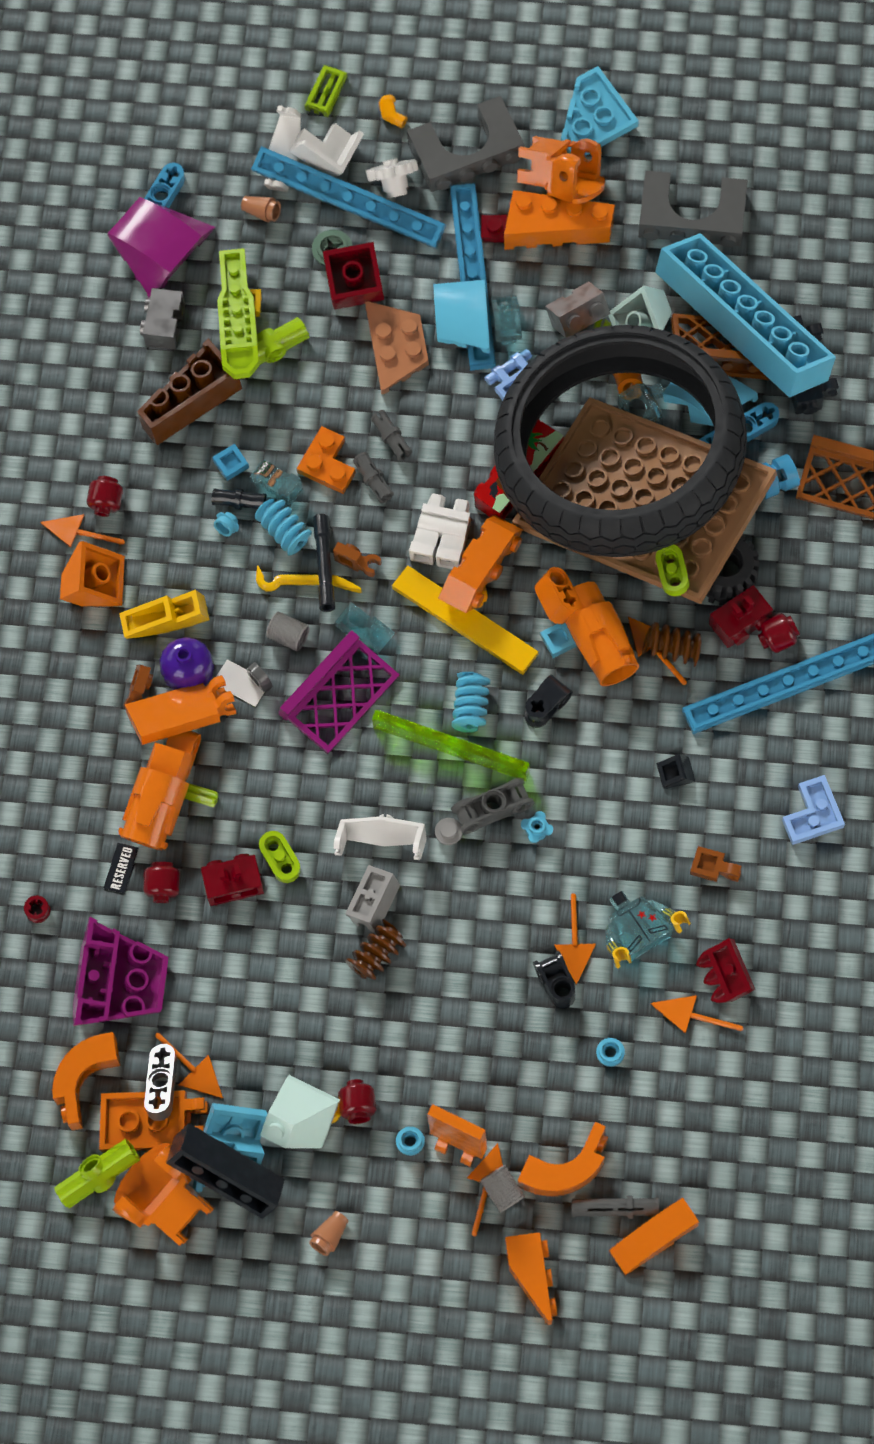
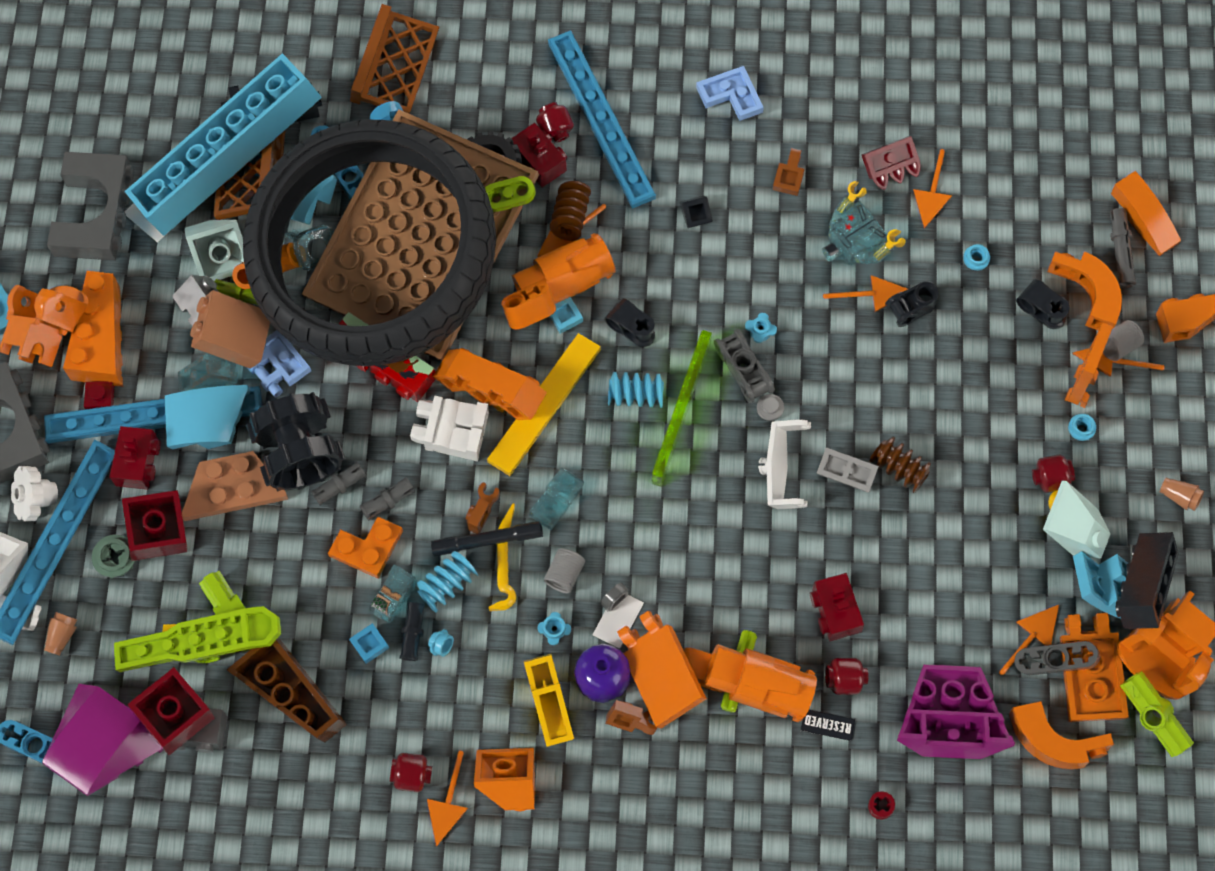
camera: 95 degrees left, 0 degrees up
lime plate [259,831,301,883] -> none
magenta fence [279,630,400,754] -> none
none -> dark red brick [110,426,161,490]
none -> dark red brick [127,667,215,755]
none -> nougat brick [190,290,270,369]
none -> black piece [246,392,345,492]
none -> medium azure plate [537,612,571,645]
none -> black piece [1016,279,1070,329]

